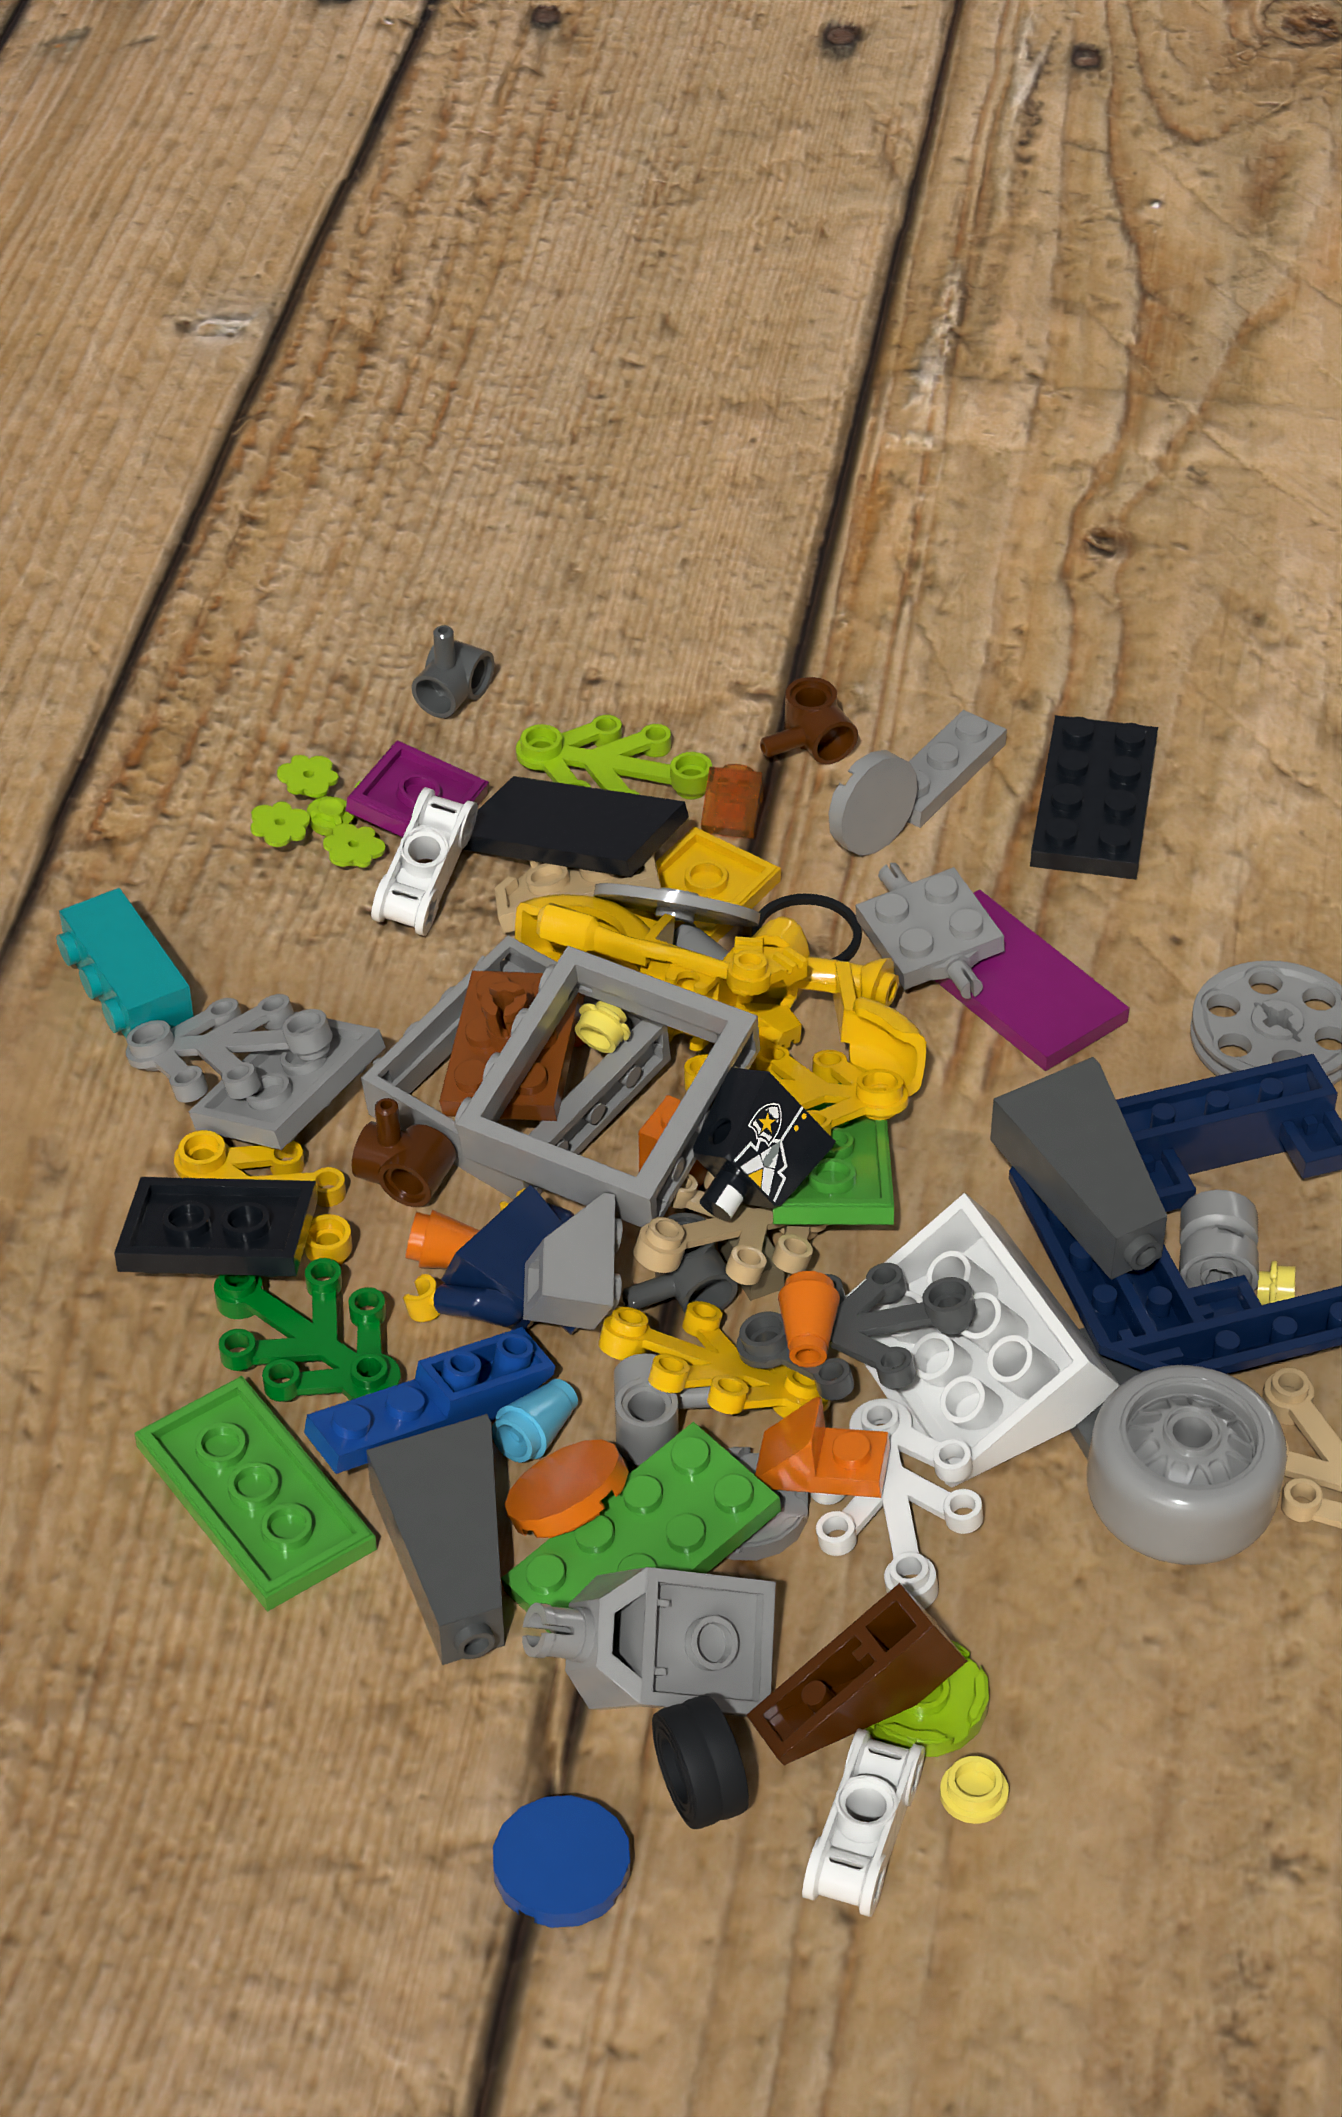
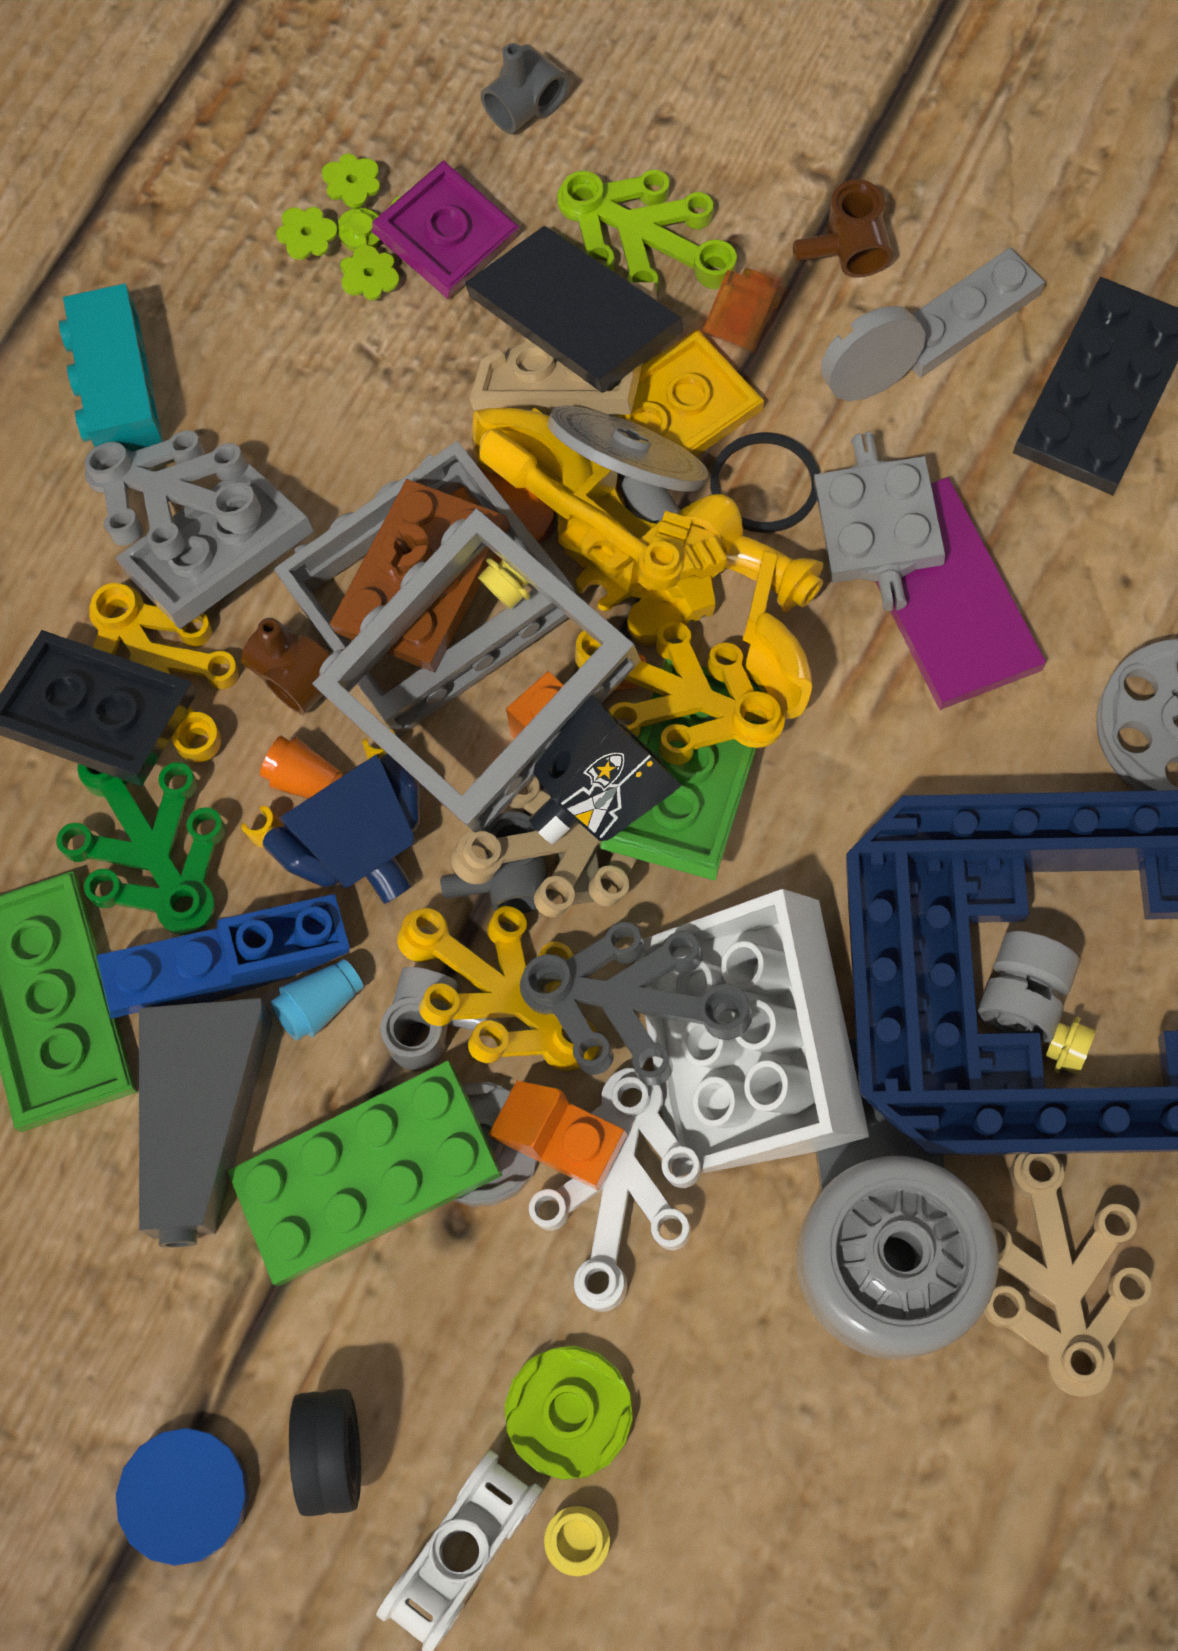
camera: 20 degrees right, 25 degrees up
white piece [371,787,478,936] -> none
orange tile [504,1439,629,1538] -> none
light grey plate [522,1567,776,1717] -> none
light grey slope [523,1193,623,1330] -> none
reddish brown slope [746,1583,967,1765] -> none
orange cone [778,1271,840,1367] -> none
dark grey slope [990,1057,1167,1280] -> none

